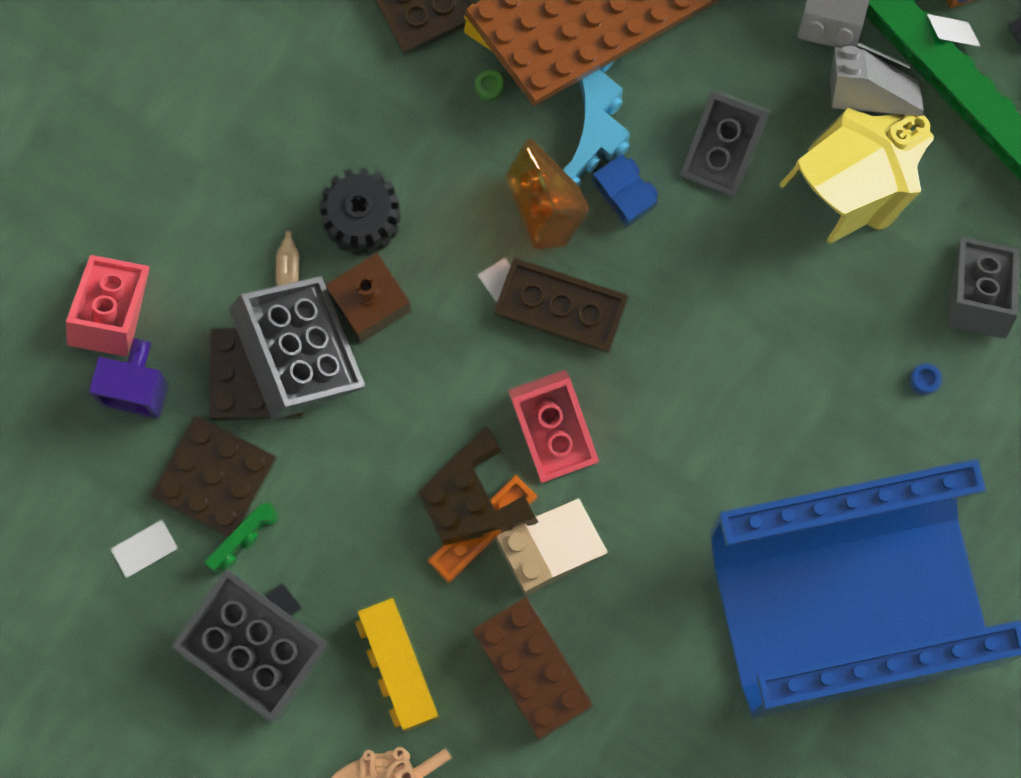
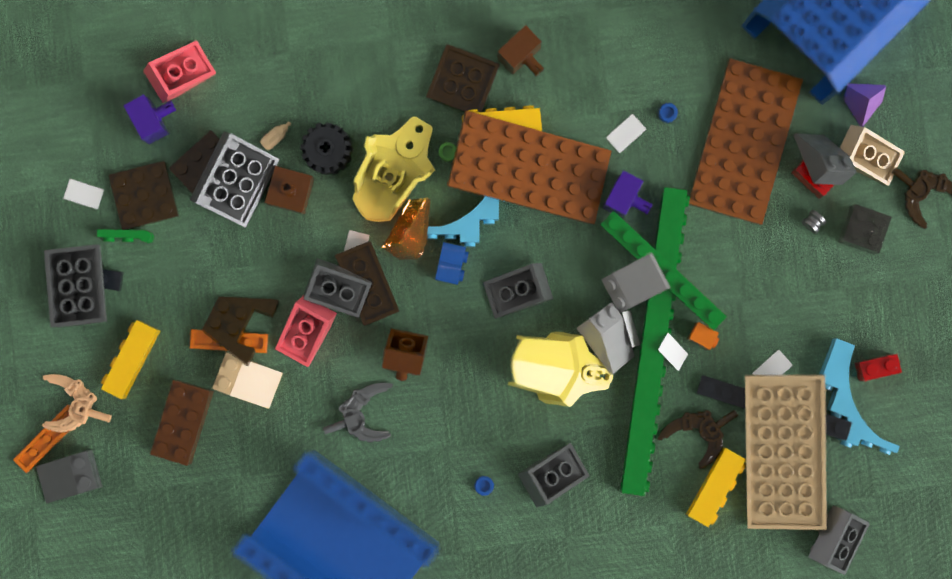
camera: 45 degrees right, 10 degrees up
none -> dark grey slope [304,258,372,318]
none -> dark grey bar [323,383,393,442]
none -> light yellow piece [352,117,435,222]
none -> reddish brown brick [382,329,429,381]

